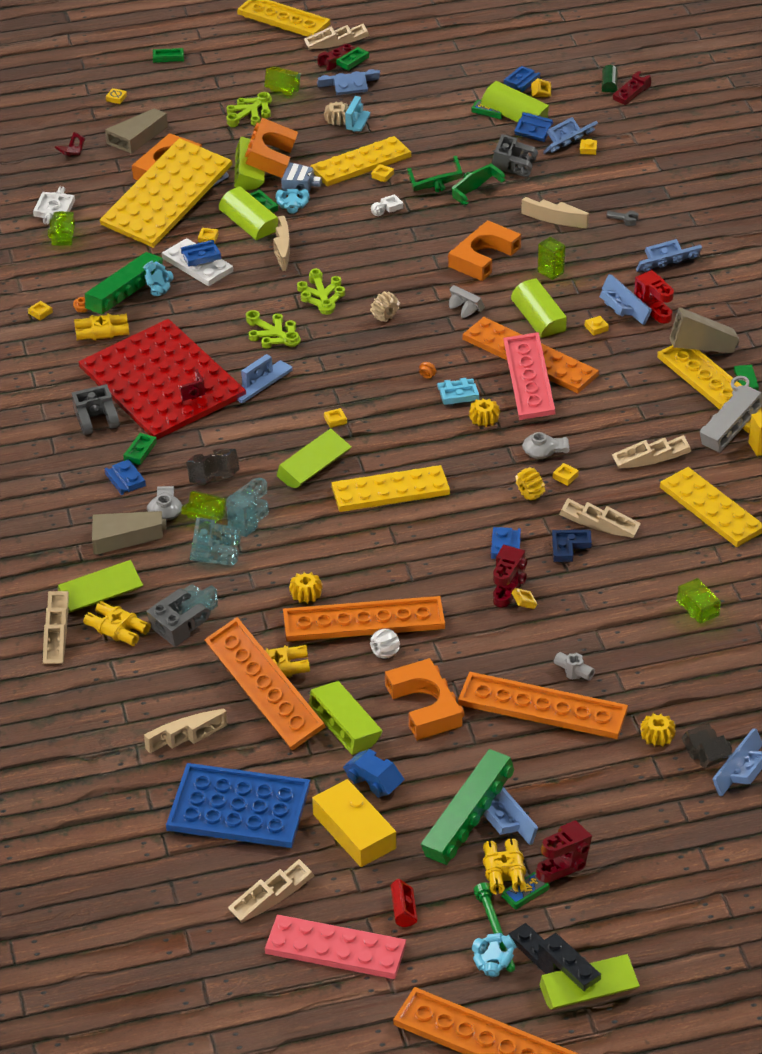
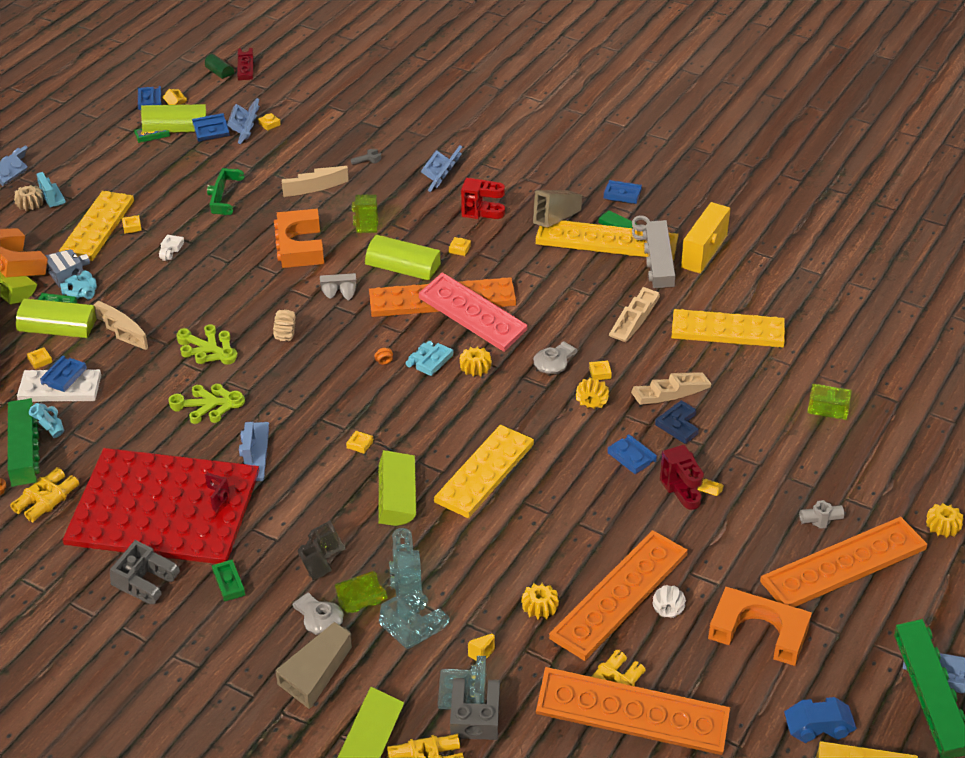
camera: 45 degrees left, 0 degrees up
blue plate [105,459,146,495] -> none
lime brick [309,681,382,755] -> none
green piece [407,155,463,192] -> none
dark grey brick [492,134,538,177] -> none
medium blue bracket [599,274,652,325] -> none
none -> yellow slope [468,634,495,664]

